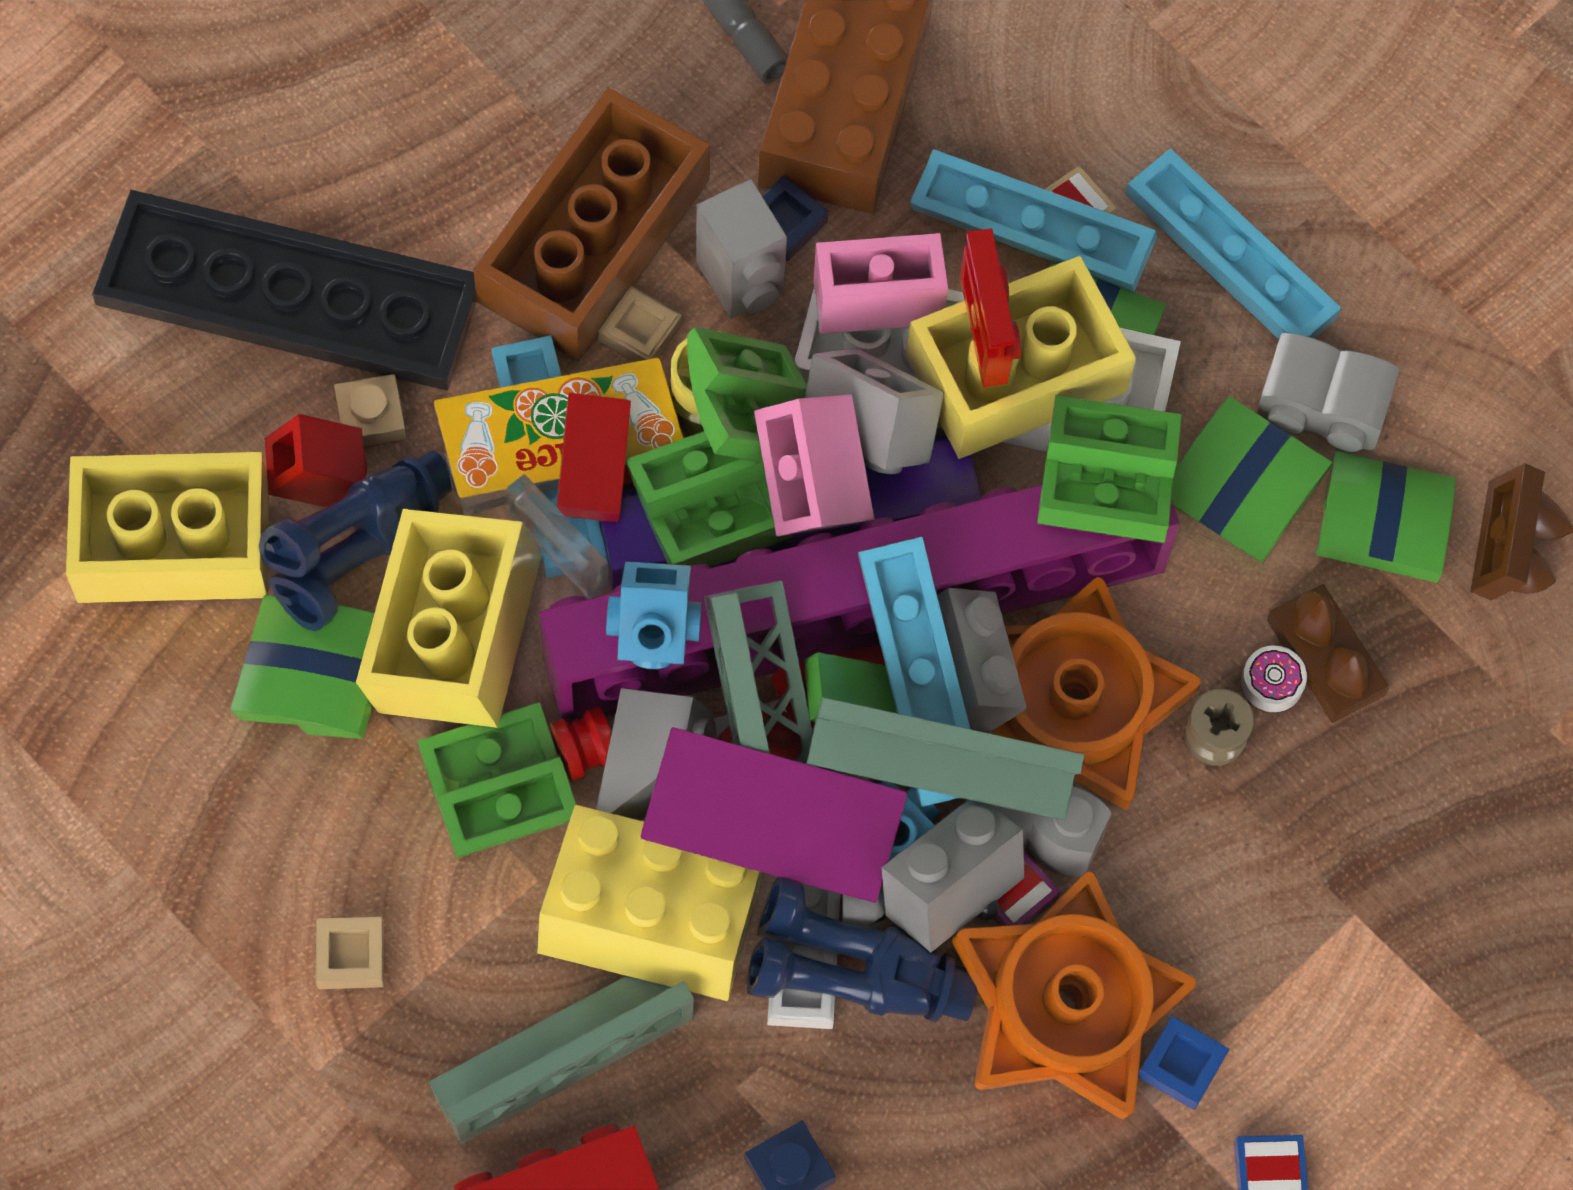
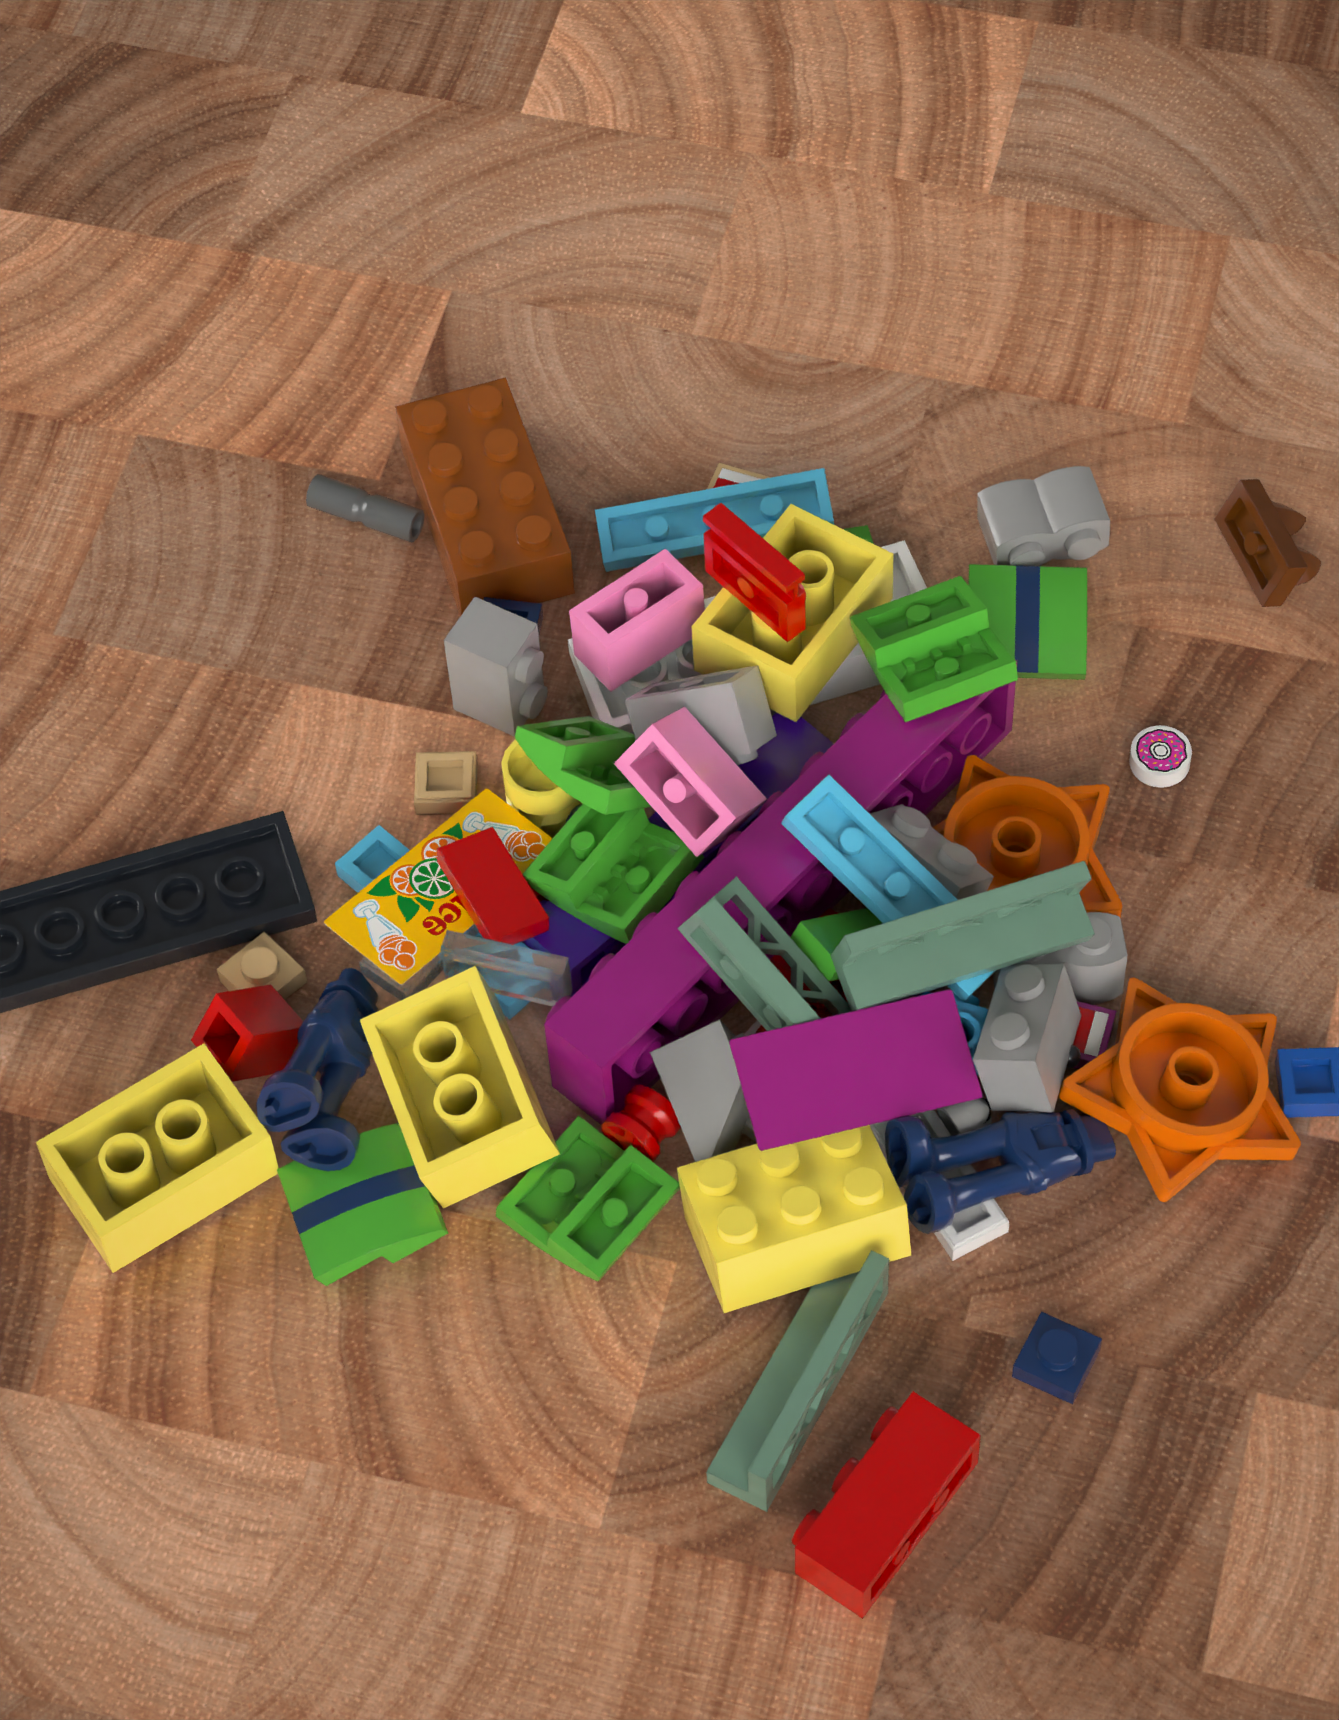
camera: 25 degrees left, 10 degrees down
tan plate [316,917,384,989] -> none
dark orange brick [473,87,710,361] -> none
dark azure brick [606,561,701,669] -> none
medium azure plate [1125,148,1341,339] -> none
dark tan wheel [1184,689,1254,766] -> none
reddish brown tile [1267,584,1390,723] -> none
bright green slope [1315,450,1456,583] -> none

